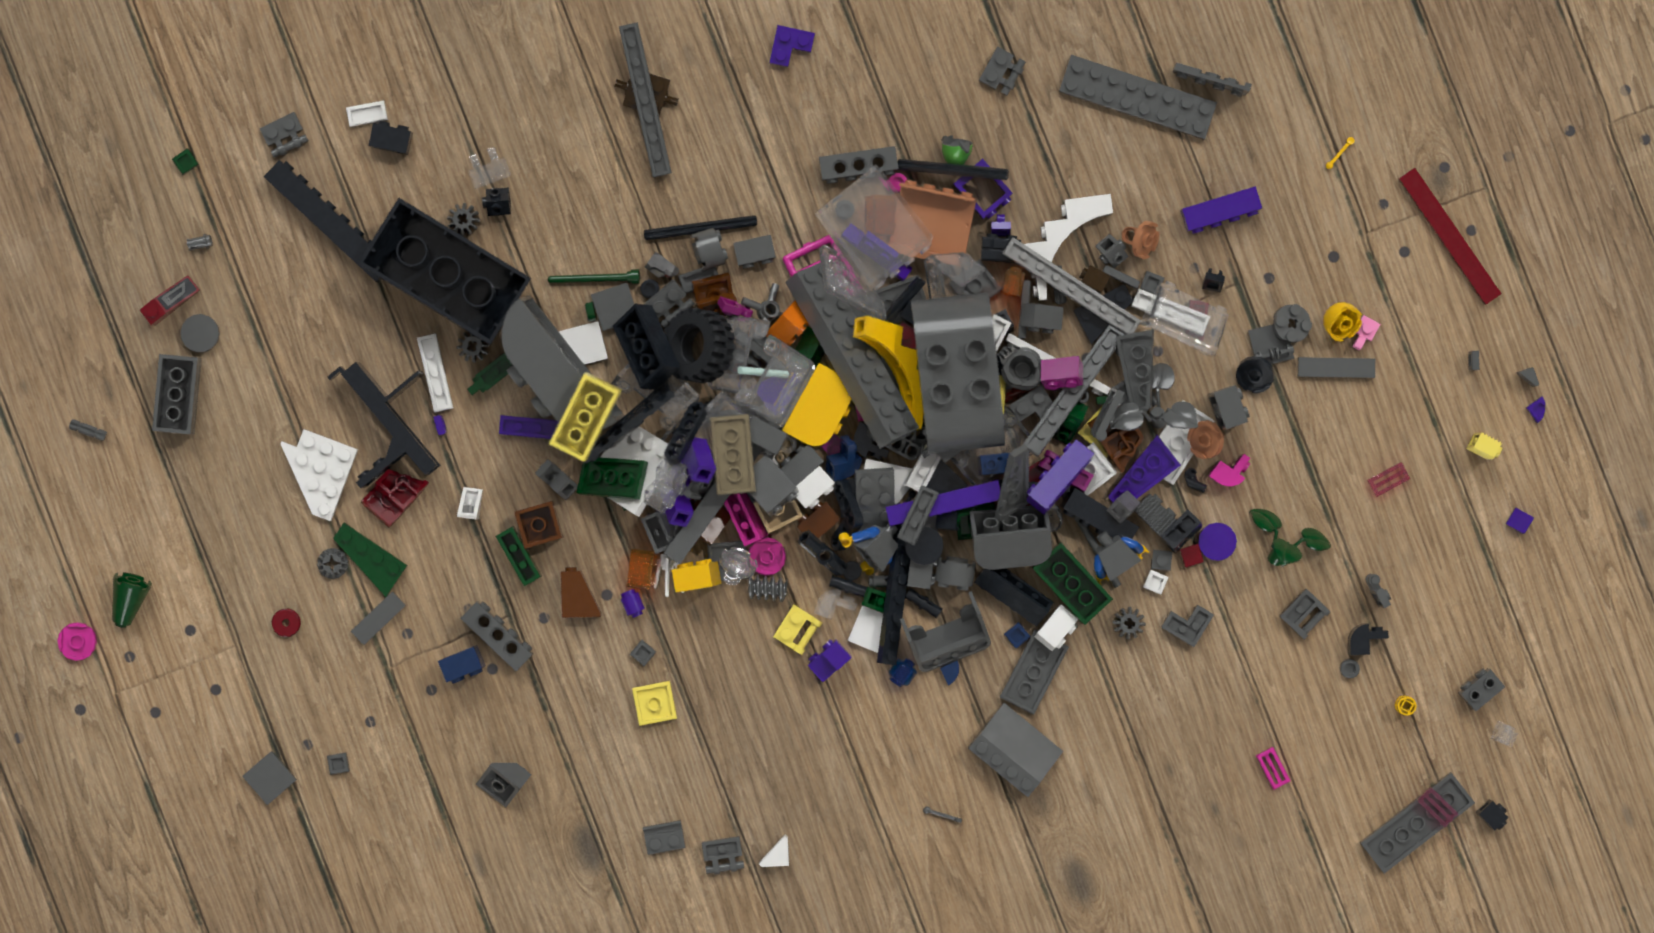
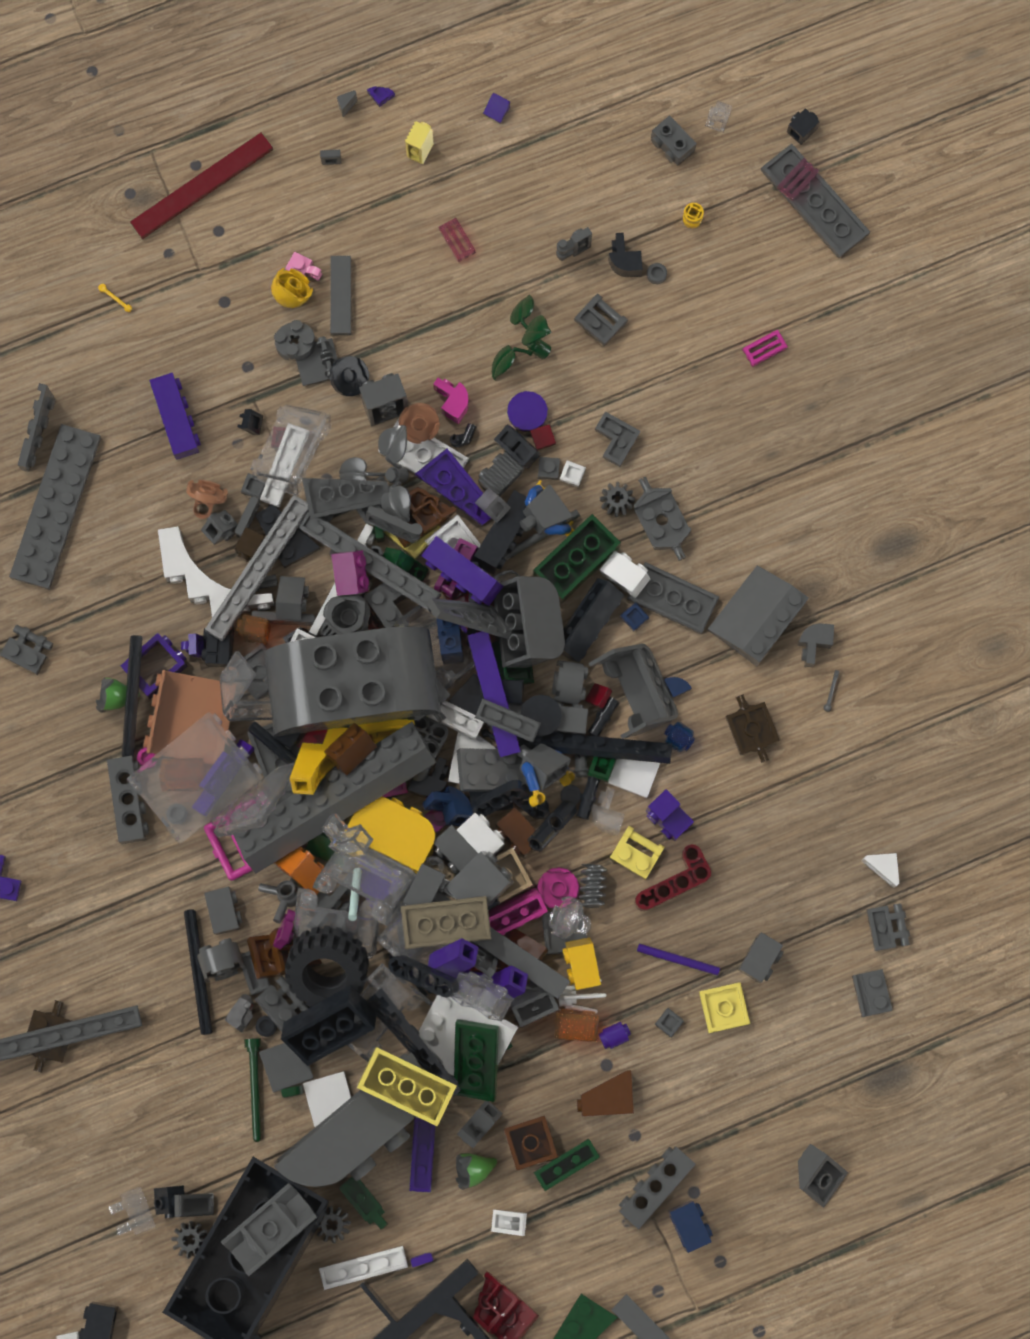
camera: 90 degrees left, 10 degrees down
none -> dark grey tile [175,1193,214,1217]
none -> dark grey piece [221,1183,317,1276]
none -> clear brick [321,813,374,857]
none -> reddish brown brick [324,723,377,776]
none -> bright green hat [455,1153,497,1190]
none -> dark red tile [585,683,612,709]
none -> dark grey plate [633,477,691,561]
none -> dark red beam [634,844,711,912]
none -> dark purple bar [637,944,720,976]
none -> dark brown plate [725,694,780,763]
none -> dark grey brick [738,932,784,983]
none -> dark grey brick [798,623,834,667]

